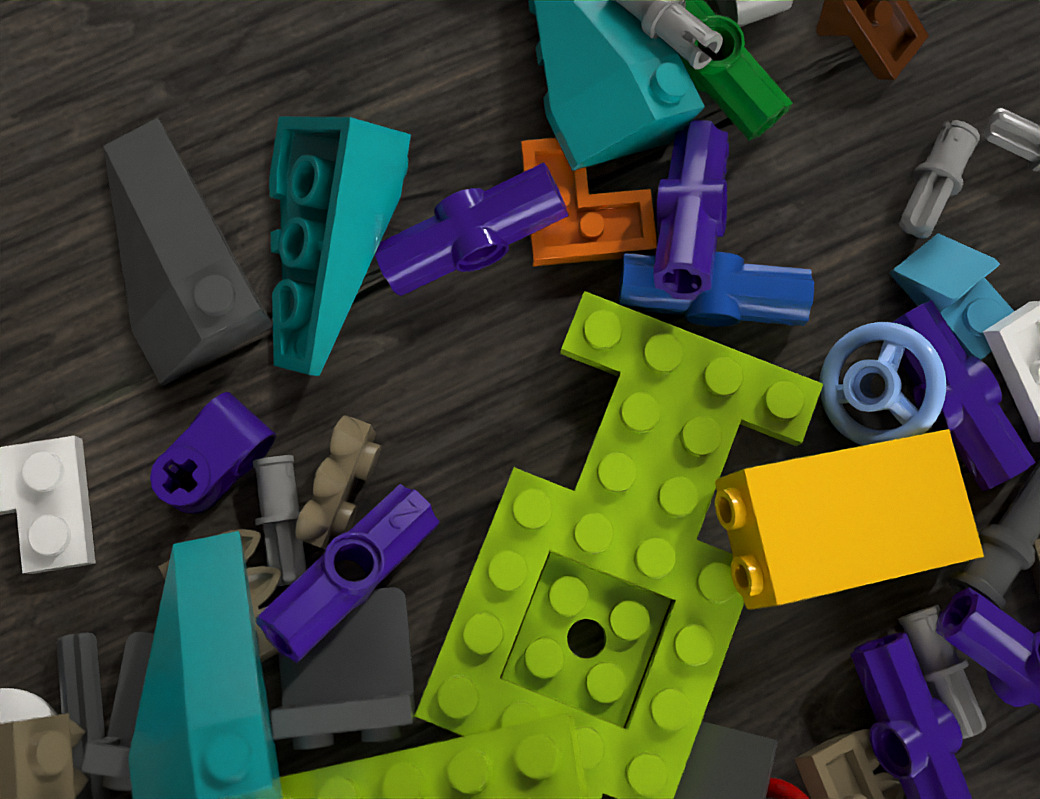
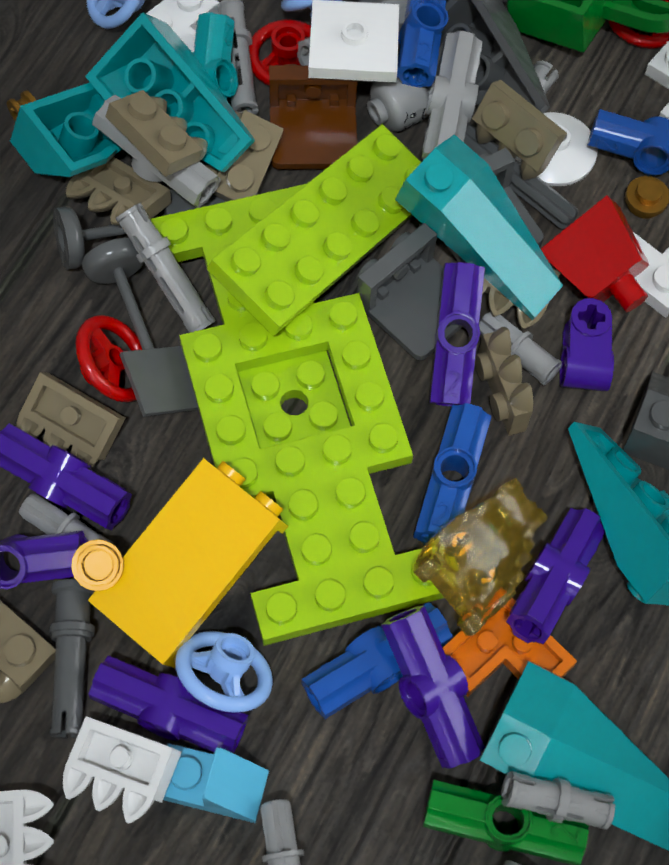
camera: 145 degrees right, 15 degrees down
none -> plate [72,540,123,591]
none -> blue piece [413,403,492,549]
none -> clear yellow animal [413,478,548,636]
none -> red torso [541,195,649,312]

